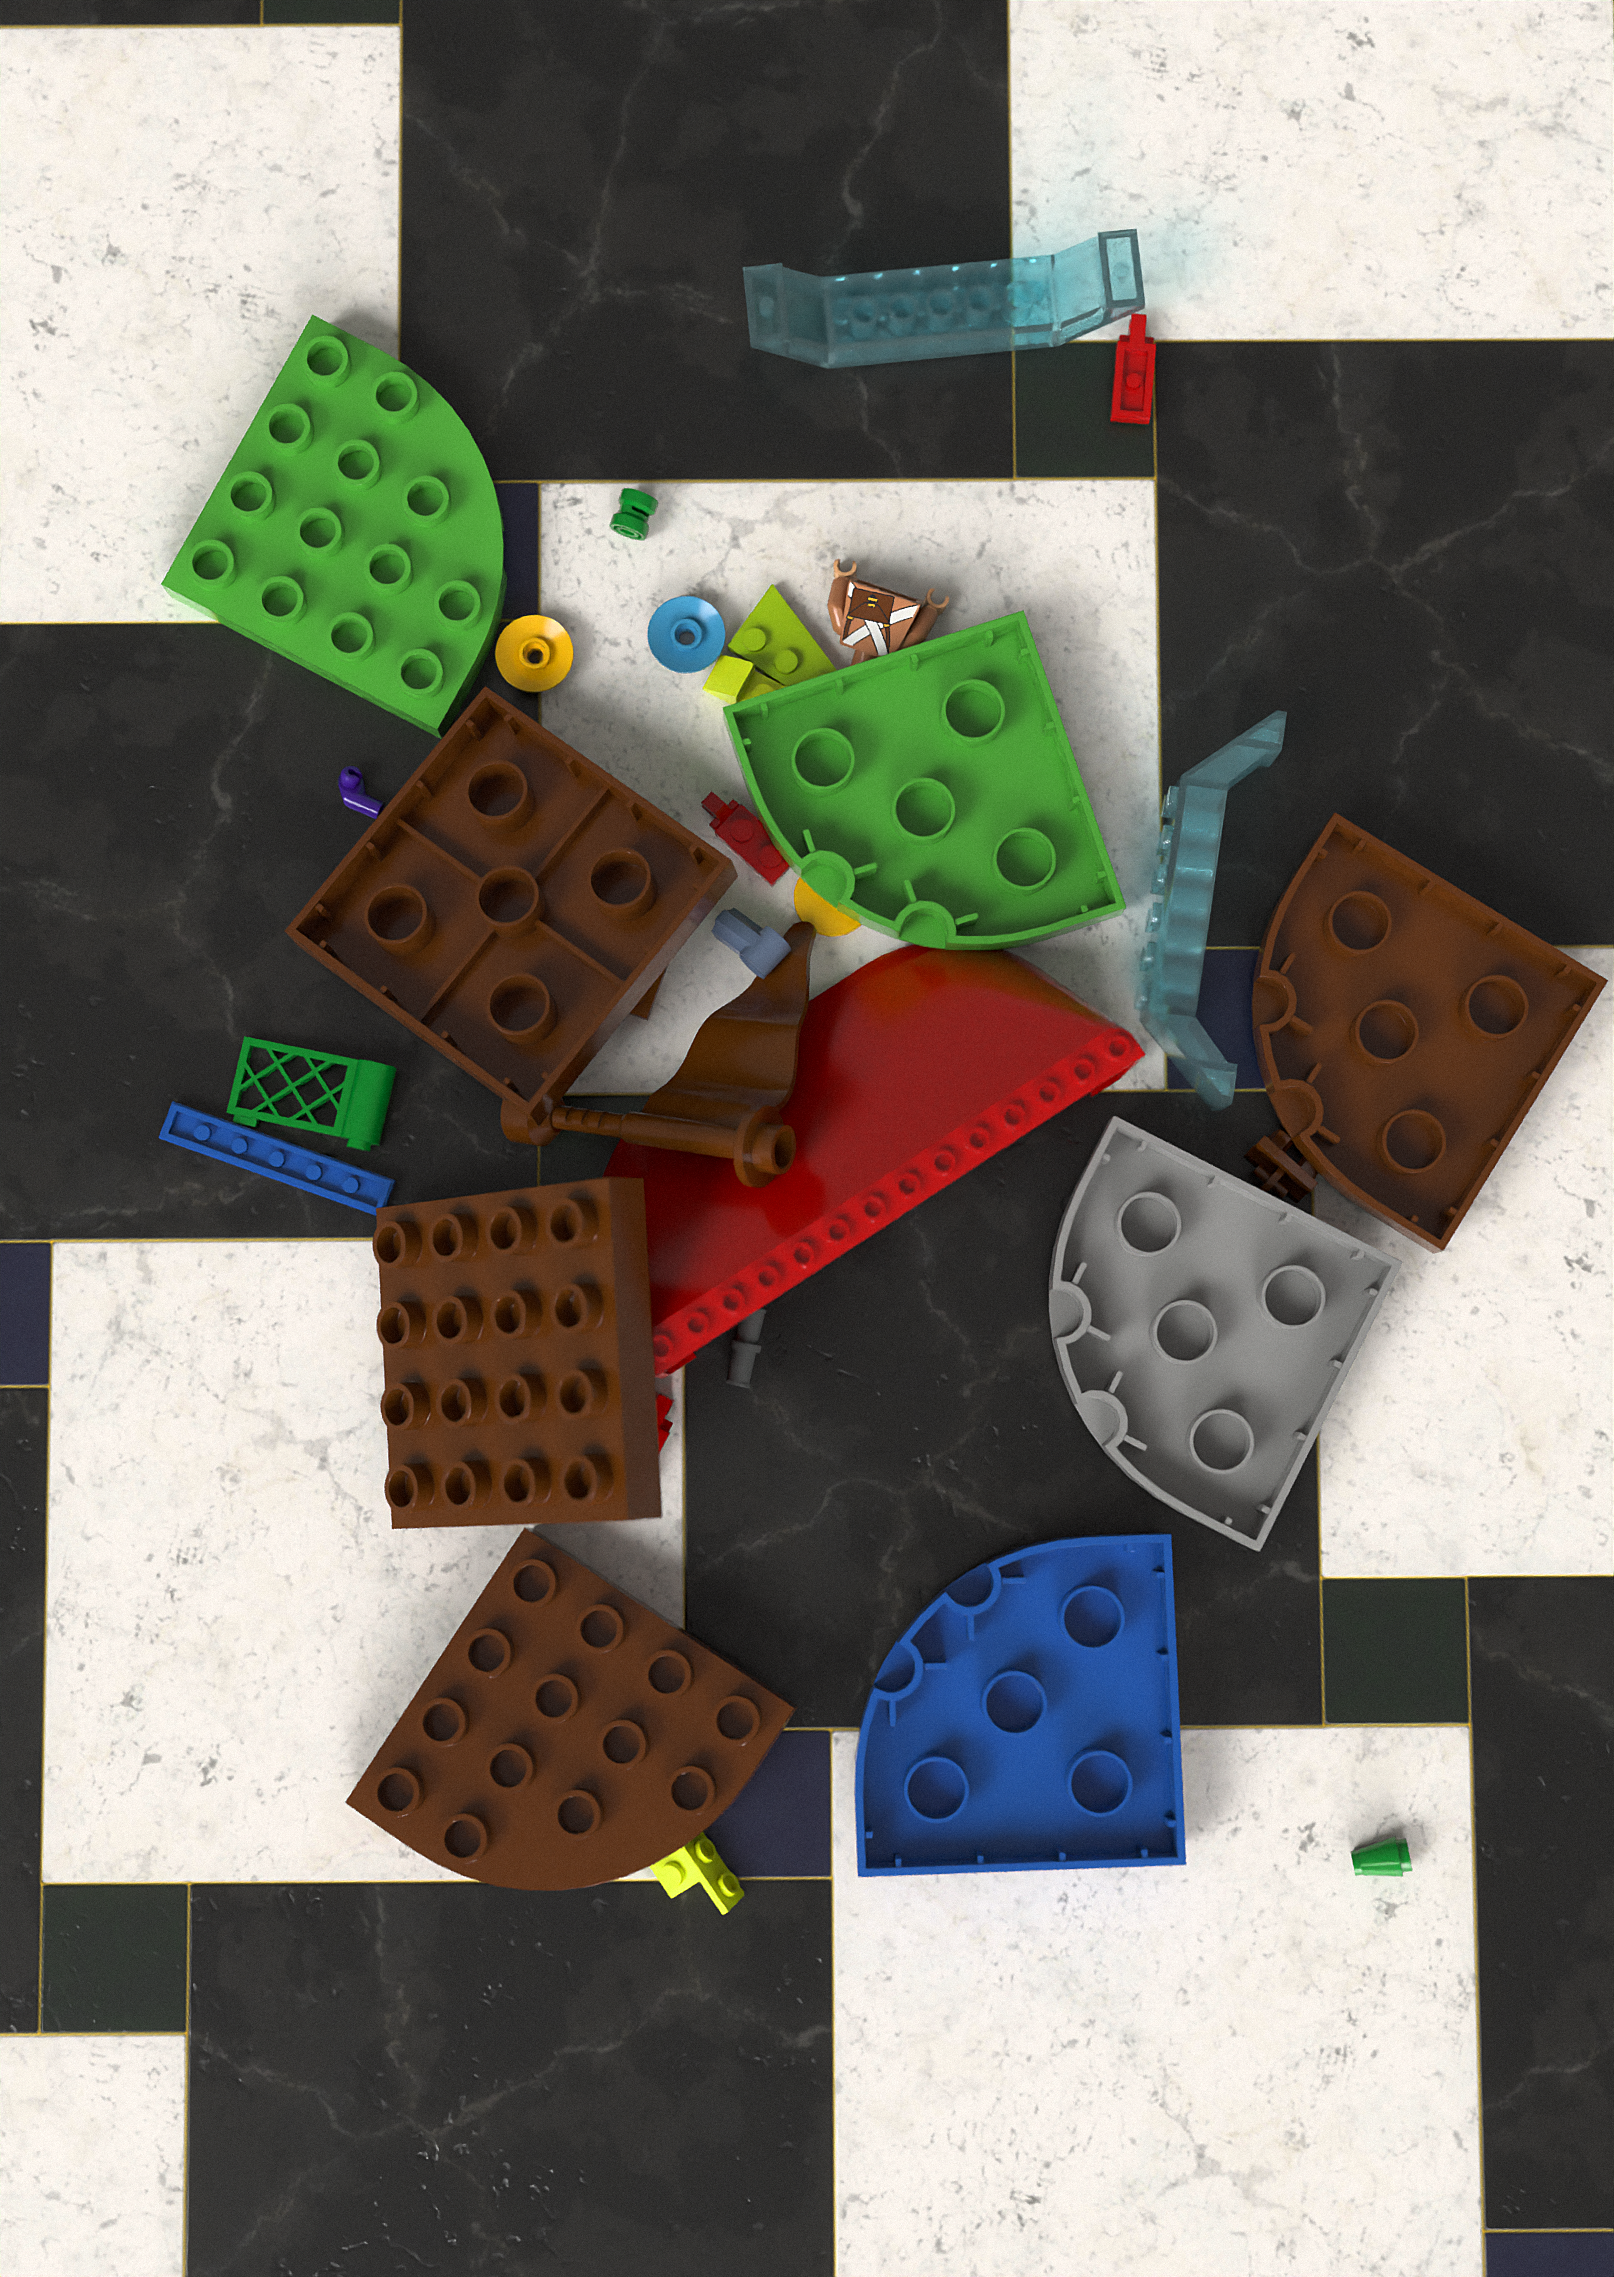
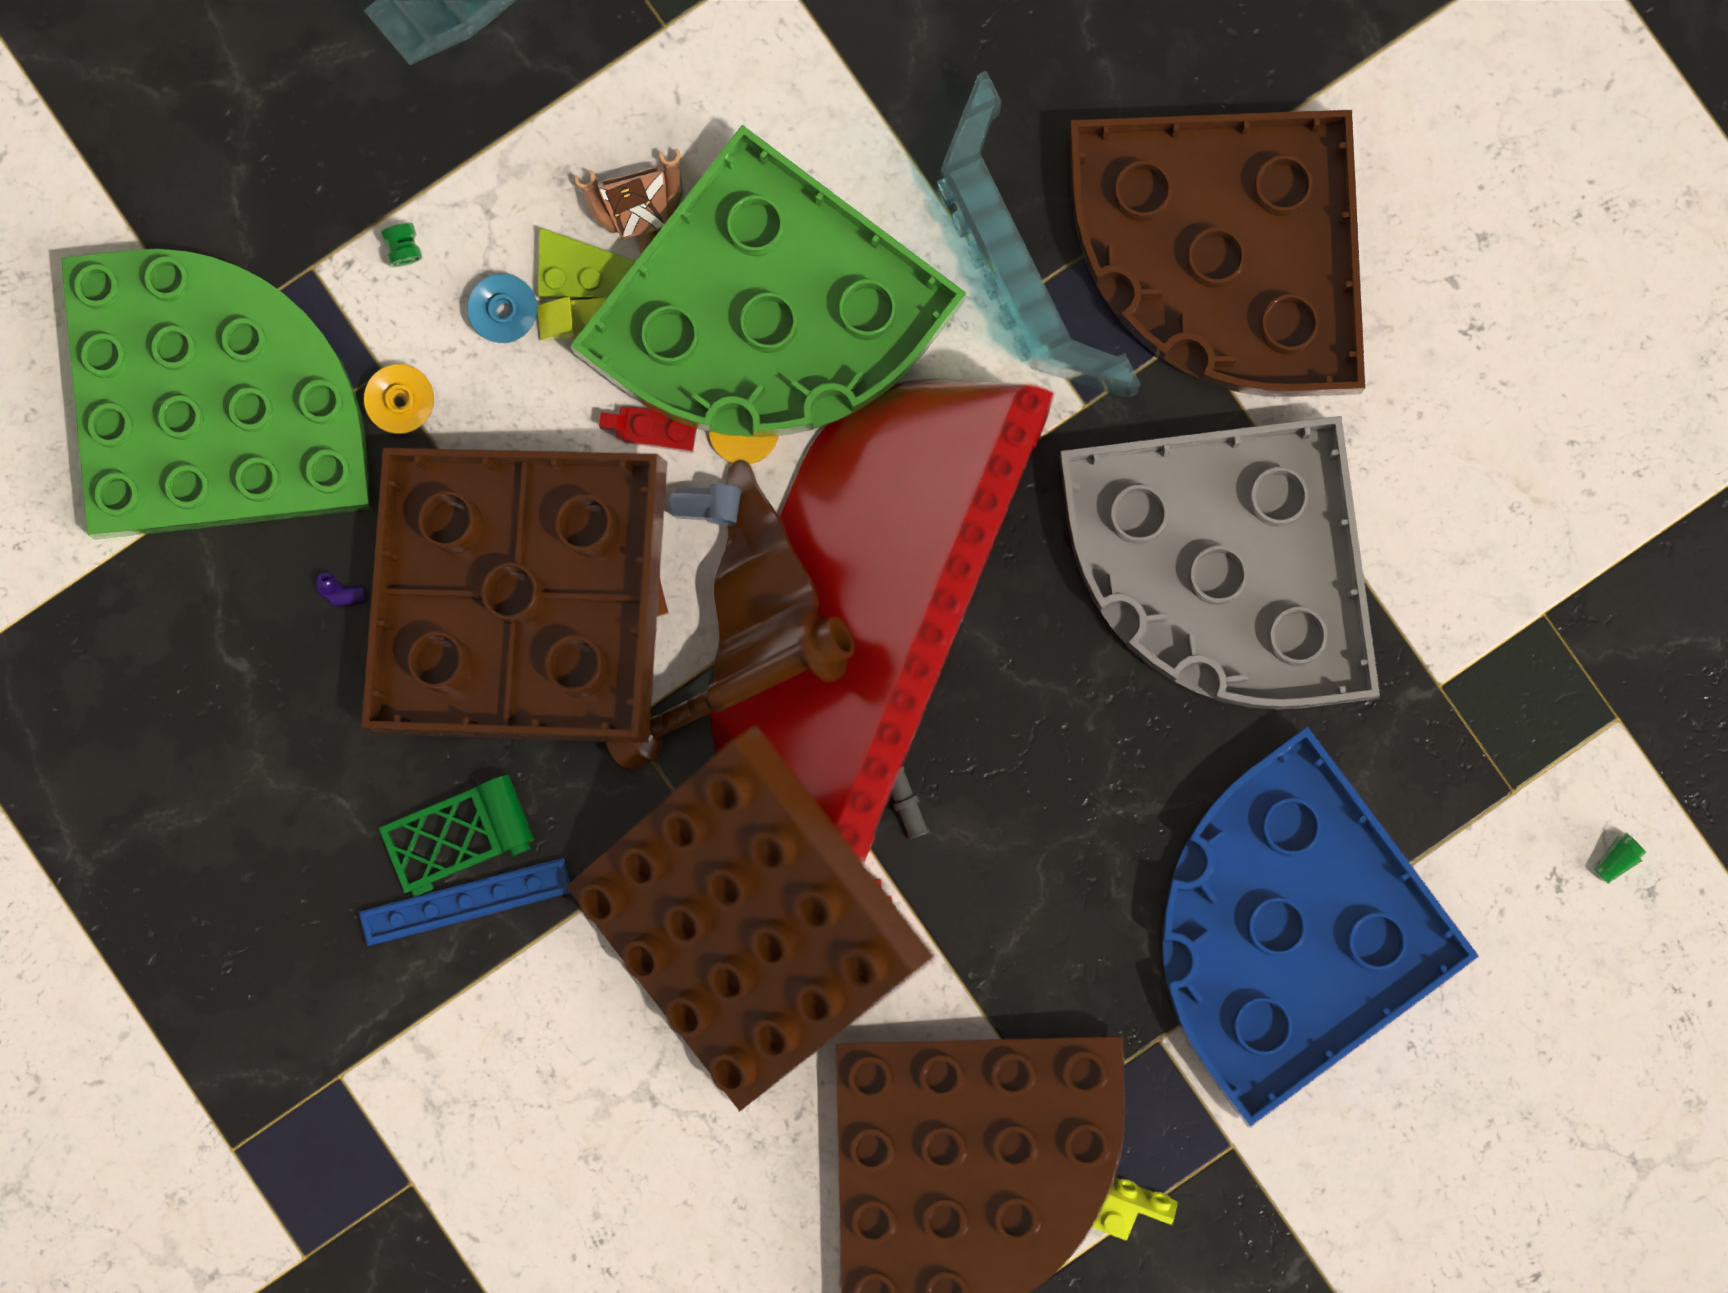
camera: 30 degrees left, 0 degrees up
reddish brown hips [1244,1129,1318,1203] -> none

